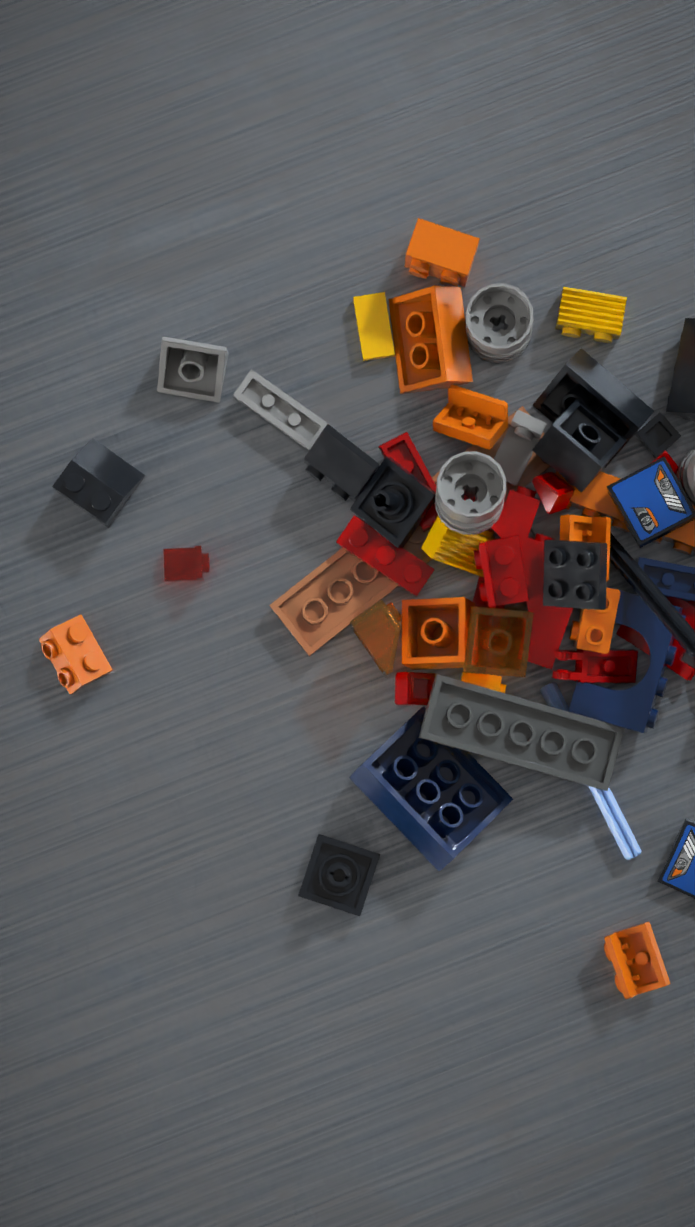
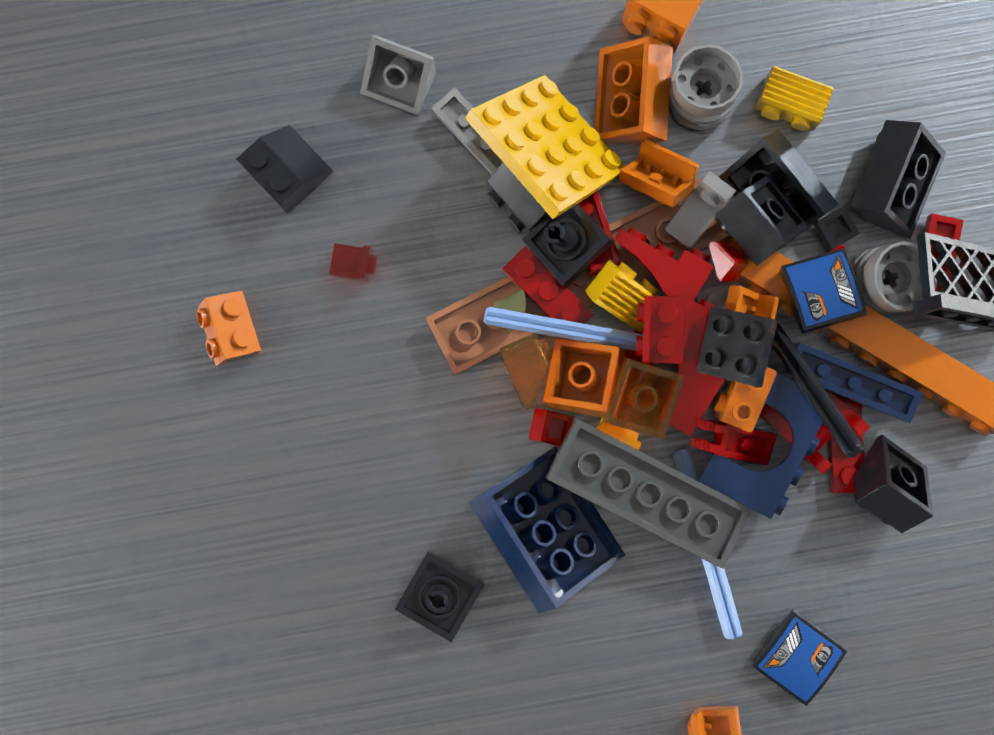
camera: 15 degrees right, 0 degrees up
yellow tile [353,292,395,361] -> none
light grey wheel [435,451,506,535] -> none
none -> yellow plate [465,75,625,219]
none -> light blue axle [484,307,643,351]
none -> olive tile [493,289,526,333]

